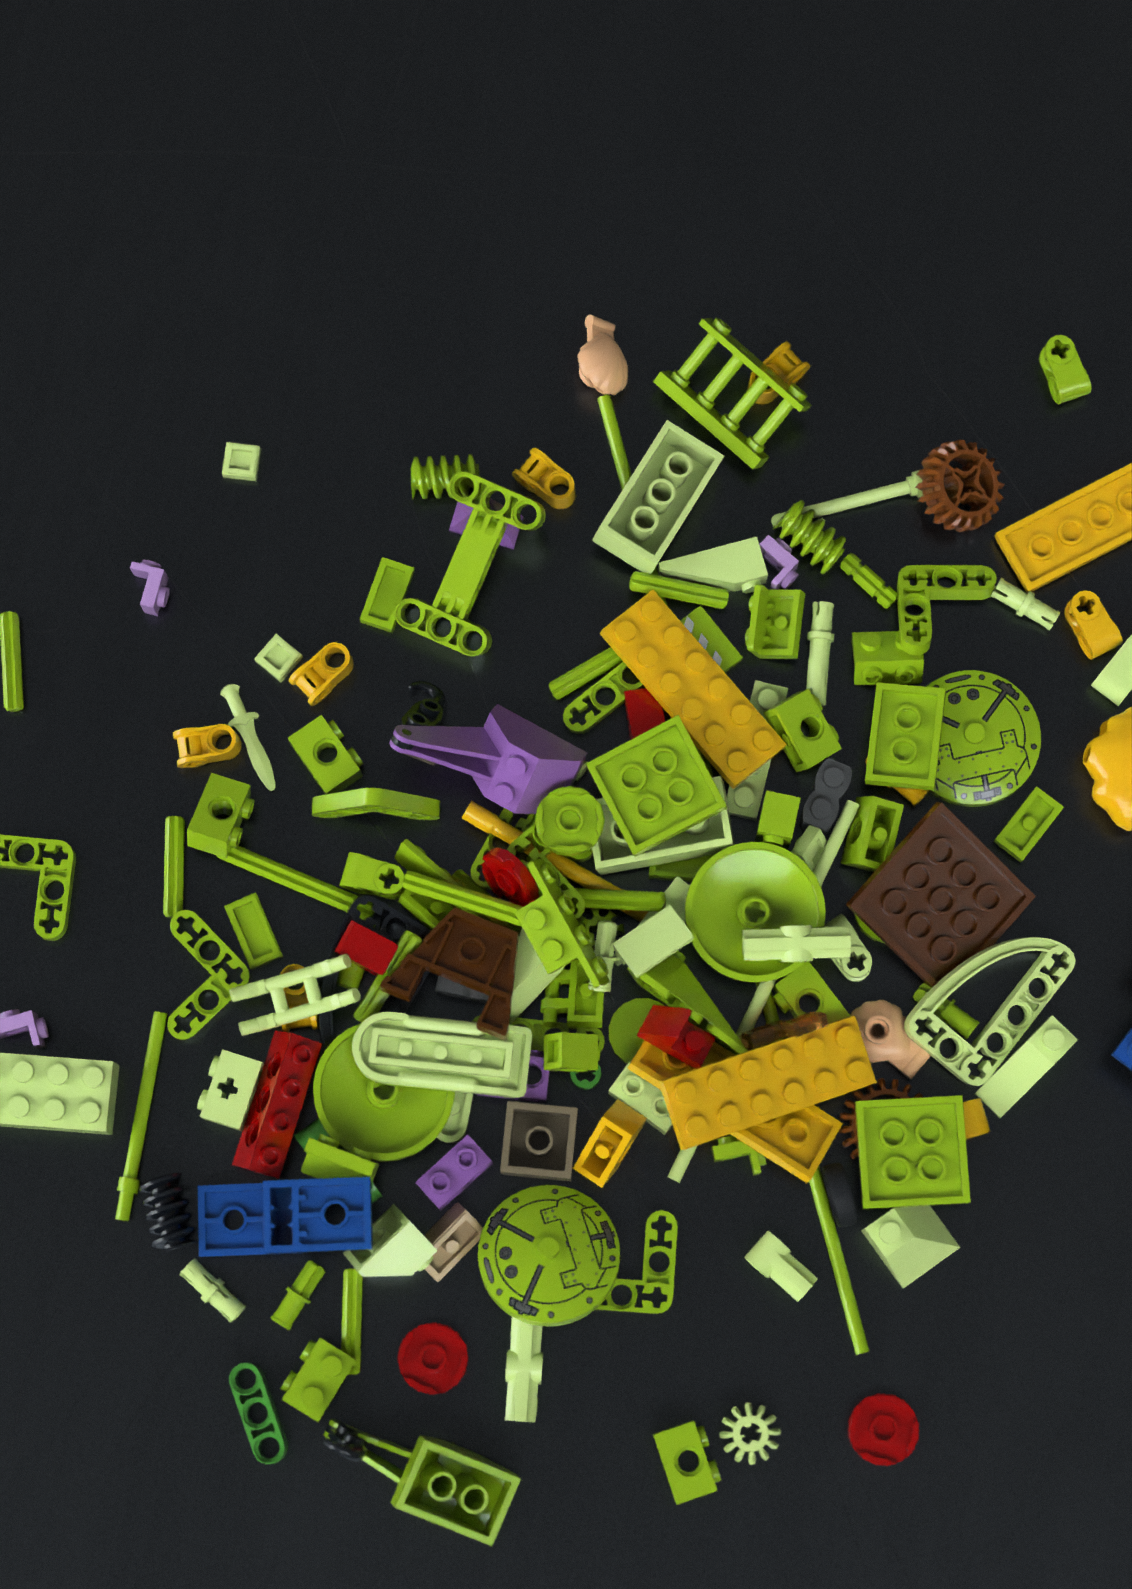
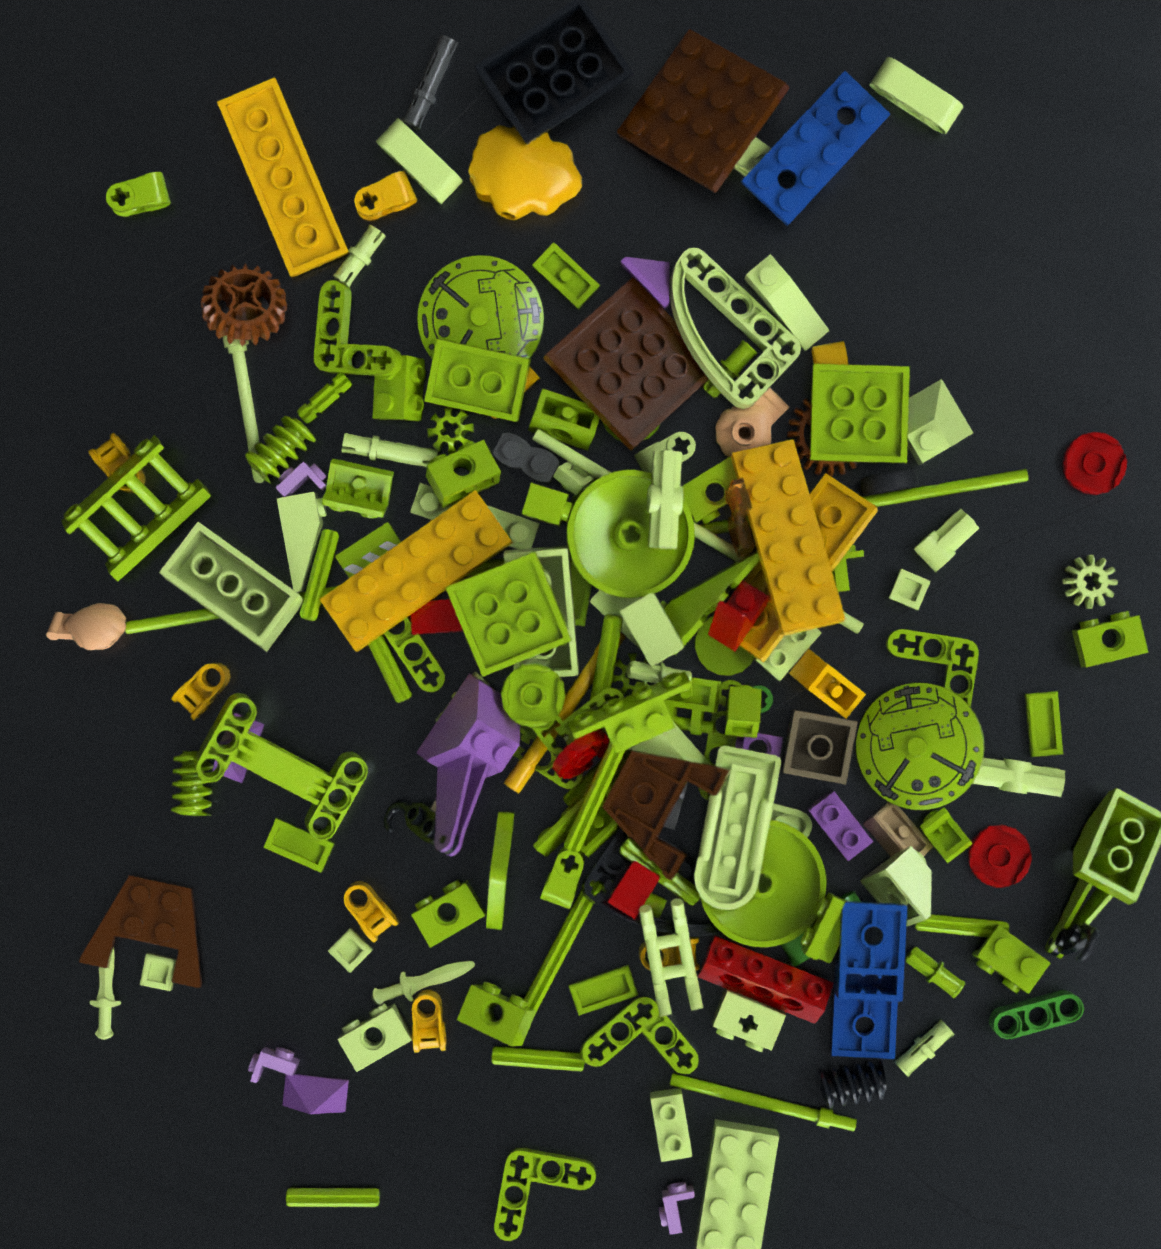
camera: 90 degrees left, 10 degrees up
none -> reddish brown wing [79,875,202,988]
none -> yellowish green sword [90,947,121,1040]
none -> medium lavender slope [283,1074,349,1114]
none -> yellowish green brick [337,1003,412,1072]
none -> lime piece [427,407,474,454]
none -> medium lavender slope [621,257,670,310]
none -> yellowish green brick [650,1088,693,1162]
none -> yellowish green plate [888,569,931,610]
none -> lime bracket [920,807,972,863]
none -> lime tile [1025,691,1063,757]

